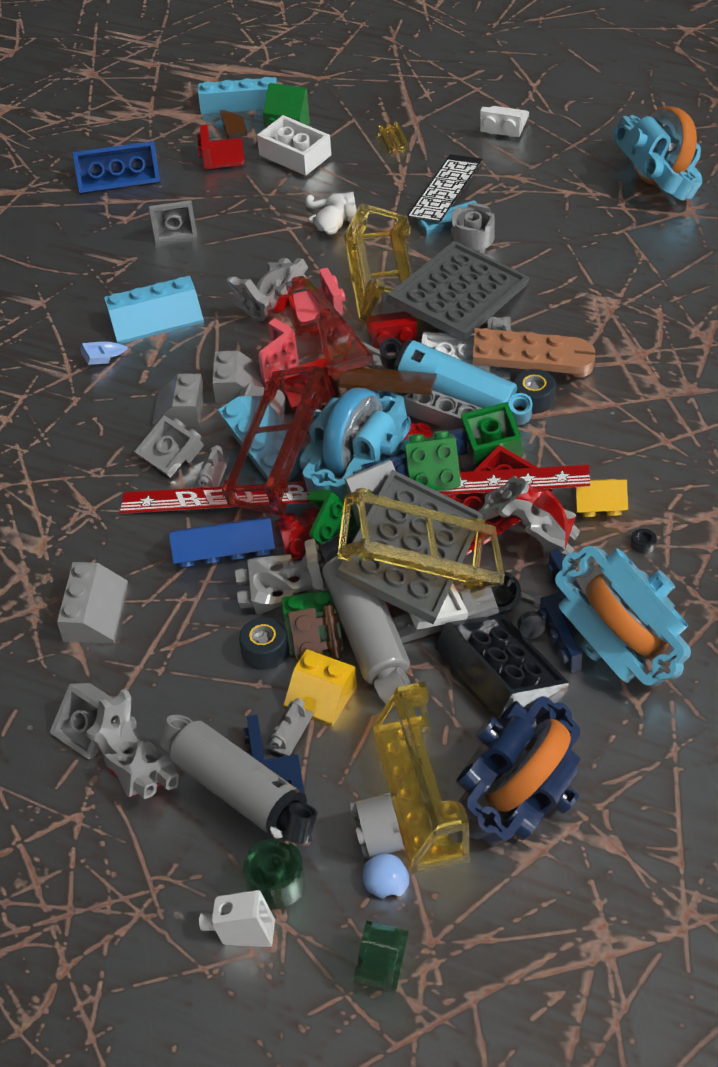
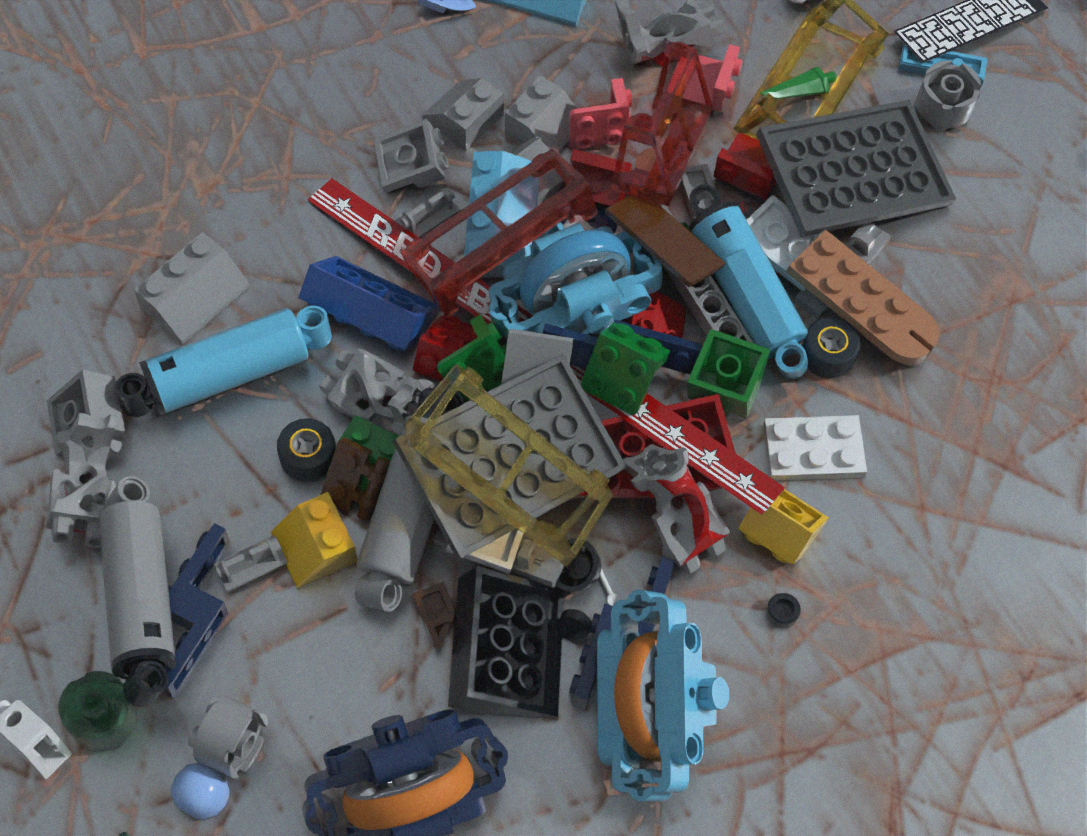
camera: 30 degrees right, 15 degrees up
clear yellow windscreen [372,681,470,874] -> none
none -> medium azure piece [115,306,332,417]
none -> reddish brown slope [412,582,455,651]
none -> green bar [760,67,837,100]
none -> white plate [763,415,867,481]

